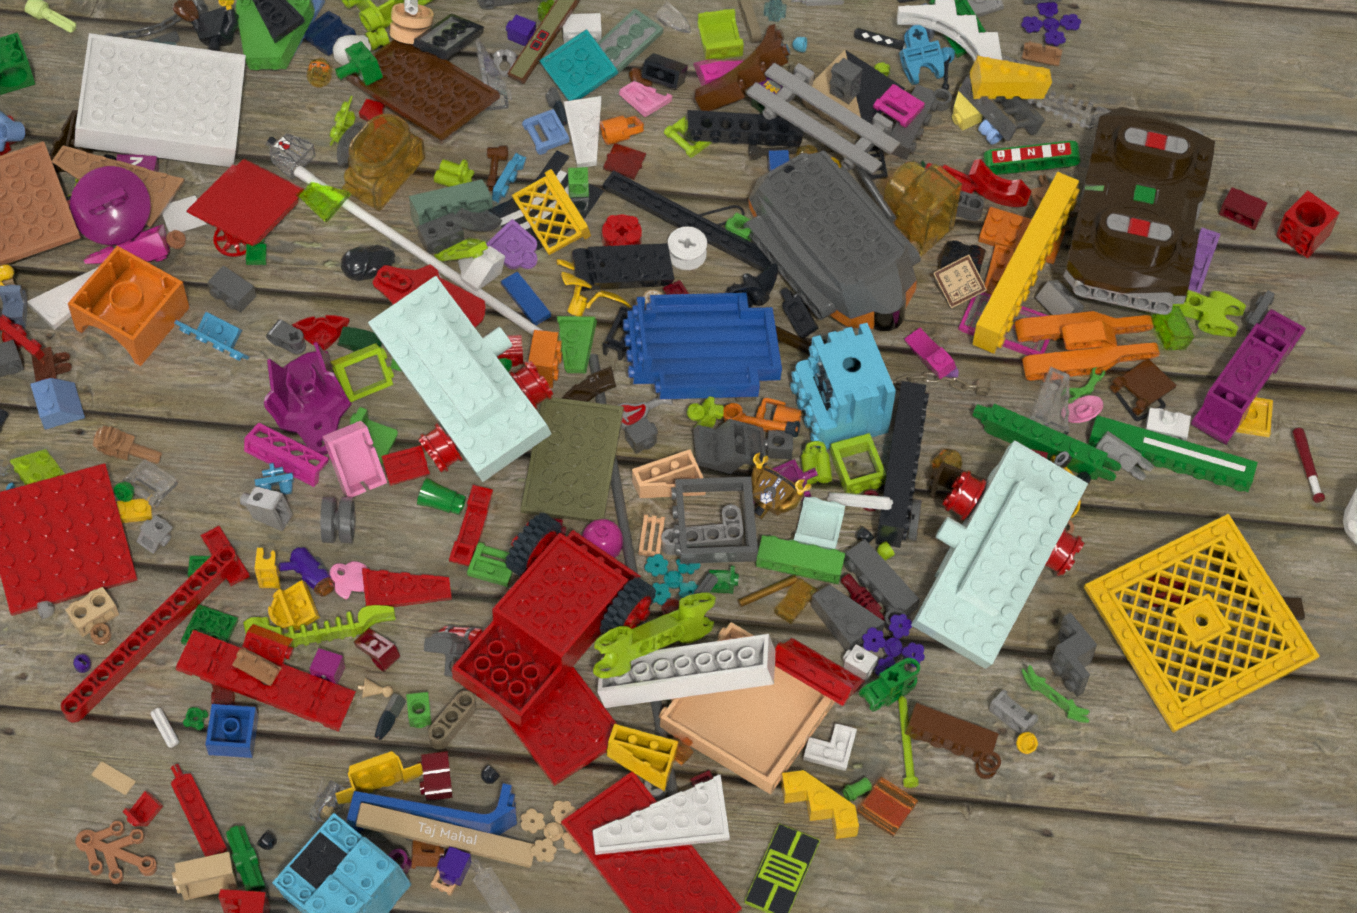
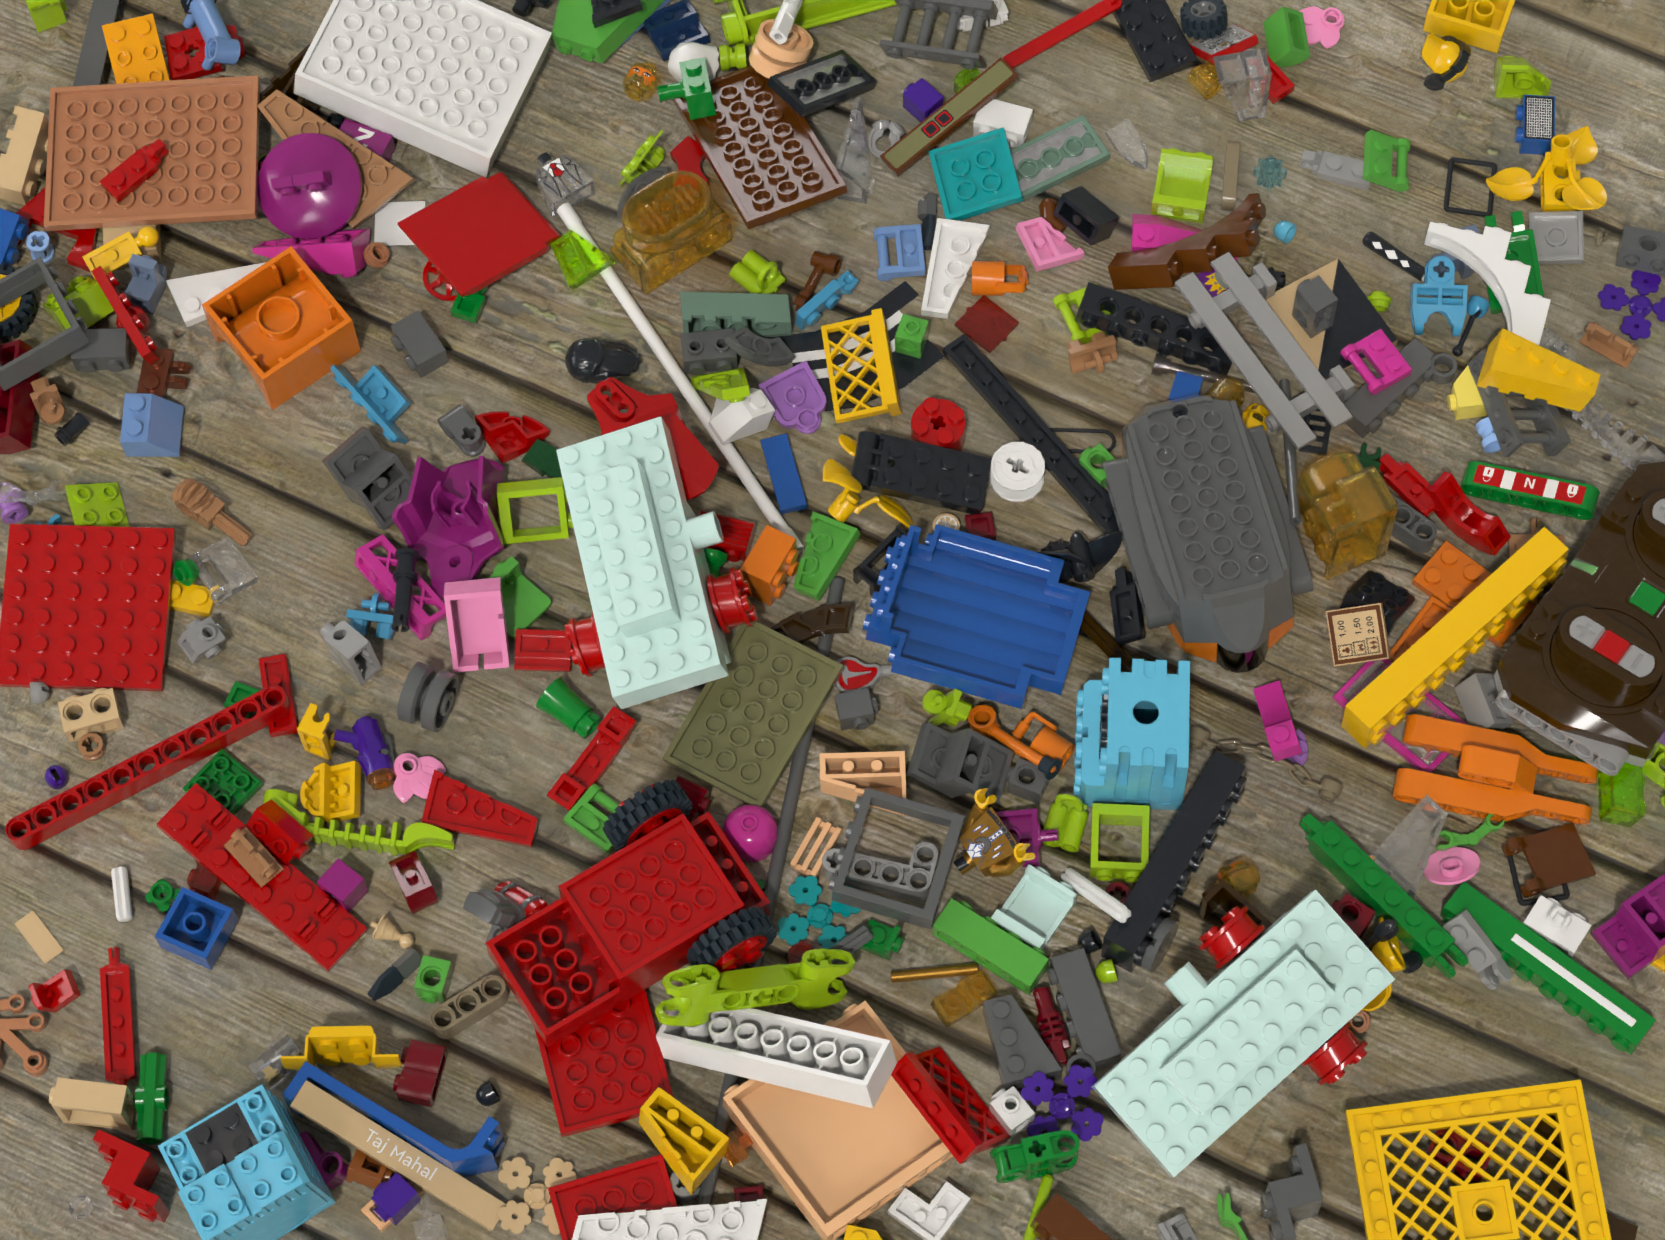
camera: 25 degrees right, 5 degrees up
black hinge [257,830,277,850] -> none
none -> dark grey bracket [322,426,413,530]
none -> black pin [391,548,420,632]
none -> medium nougat hips [1068,331,1118,374]

